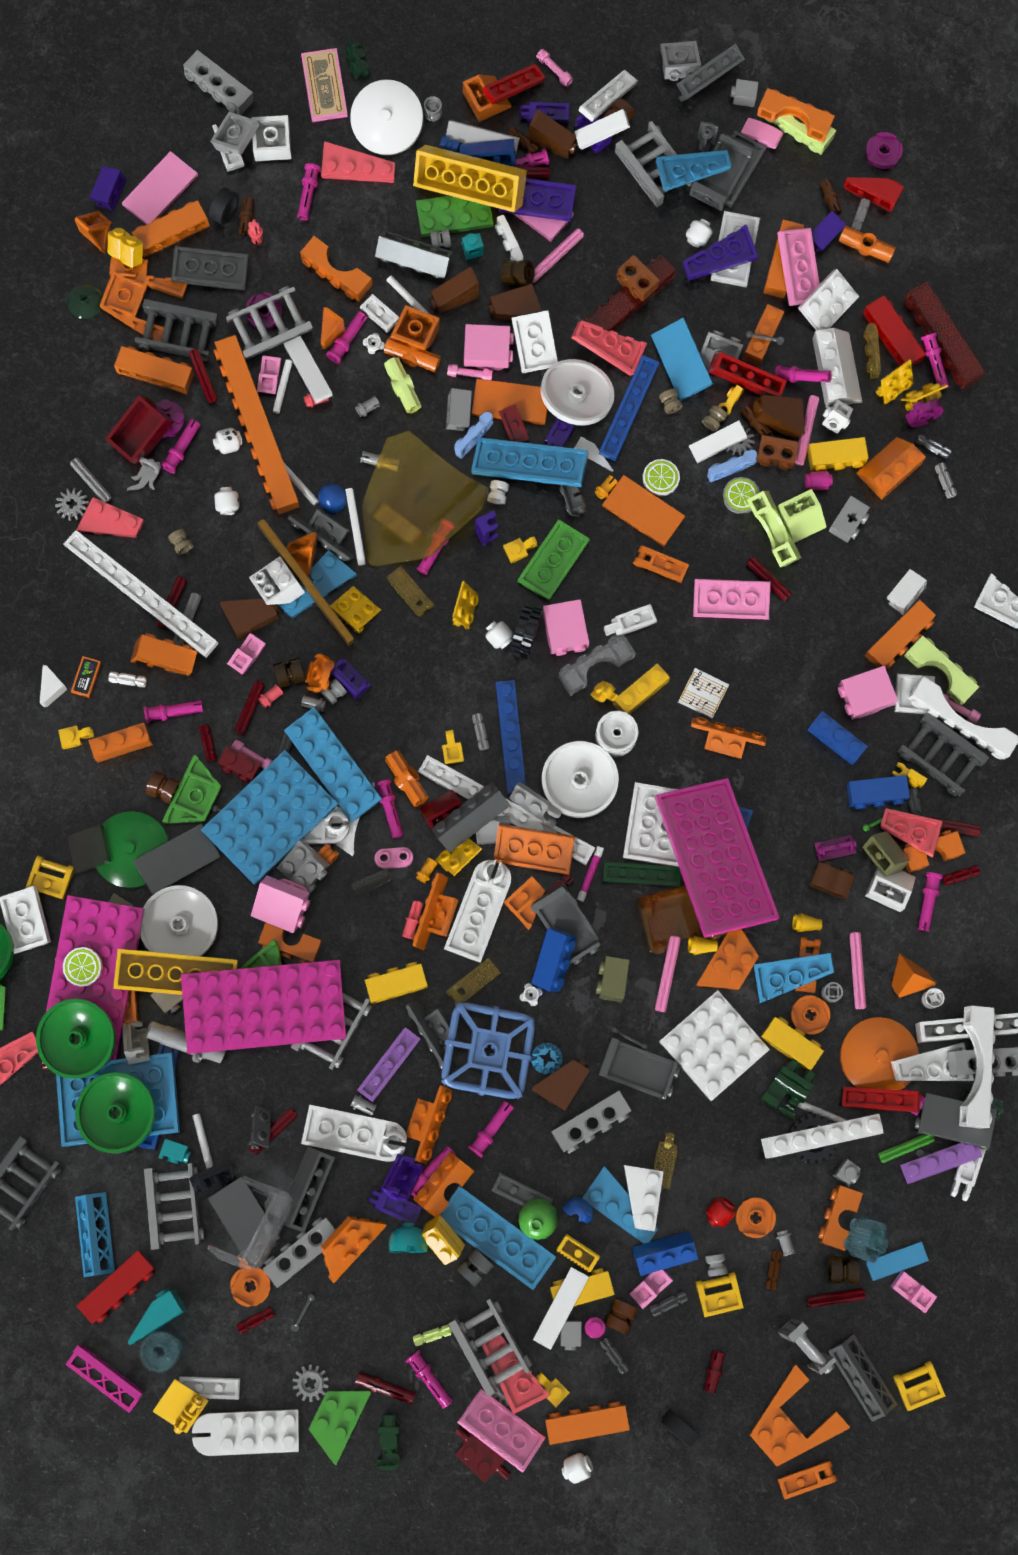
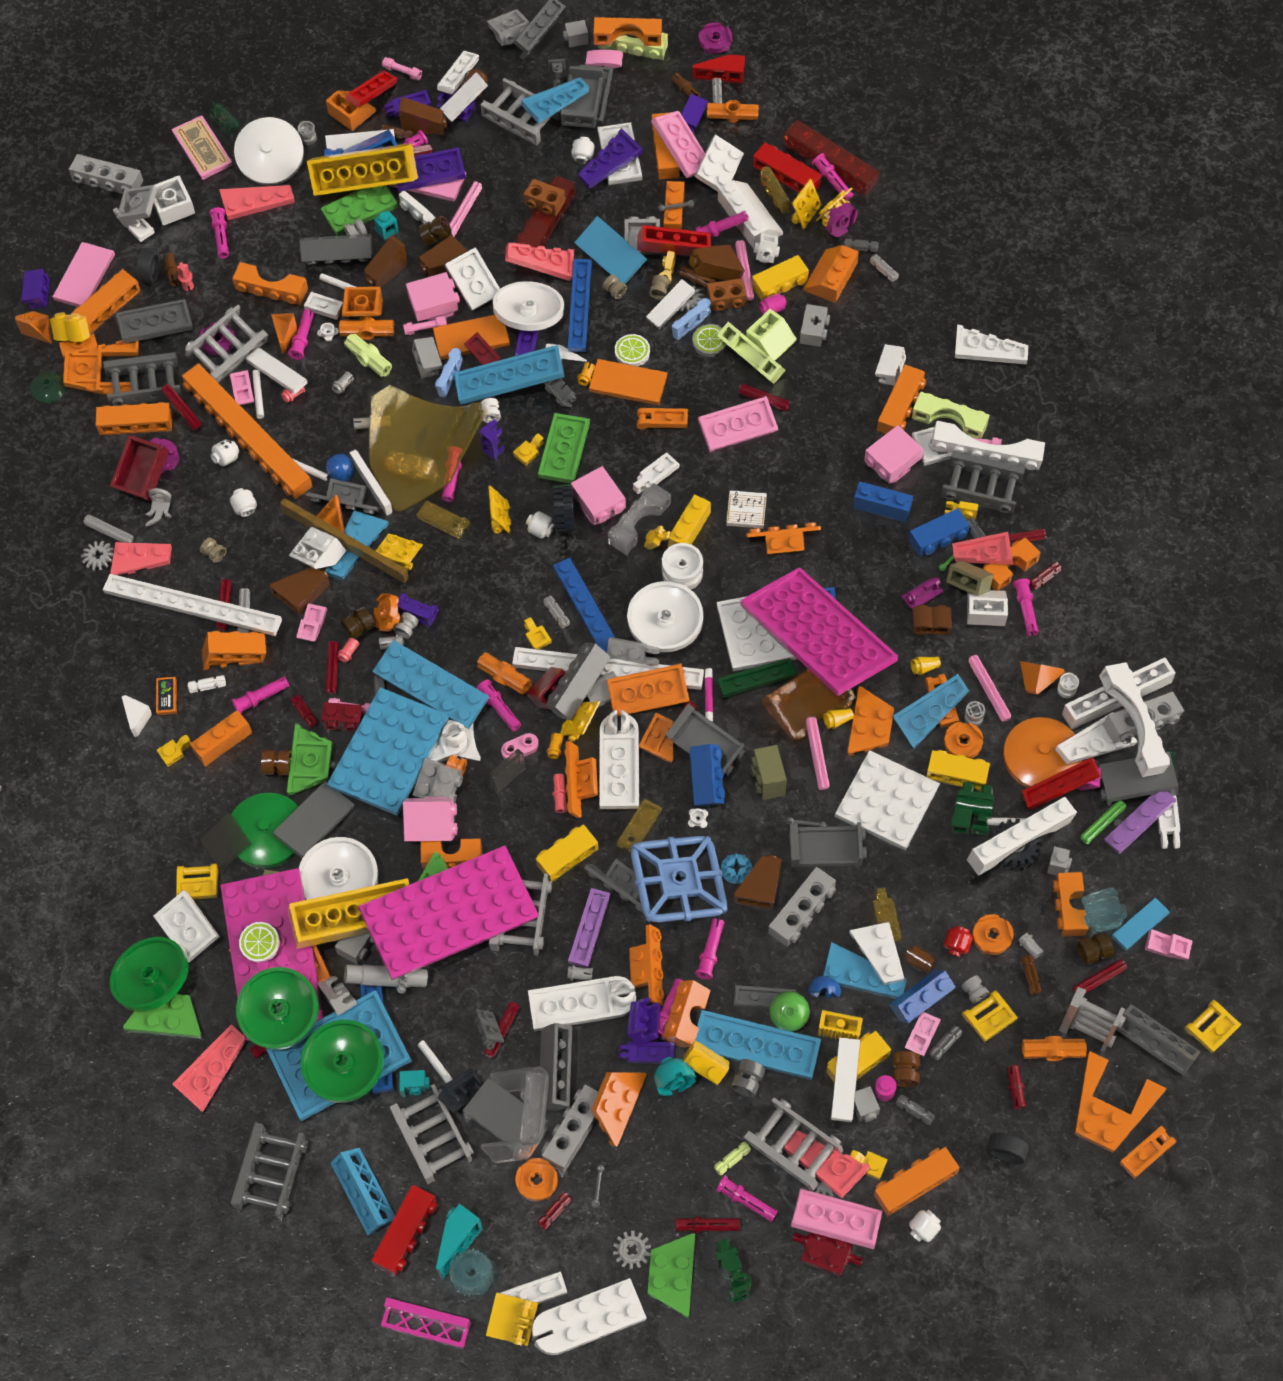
camera: 15 degrees left, 15 degrees down
dark pink pin [160,419,201,474] -> none
none -> reddish brown brick [904,945,936,973]
none -> orange piece [1022,1036,1087,1061]

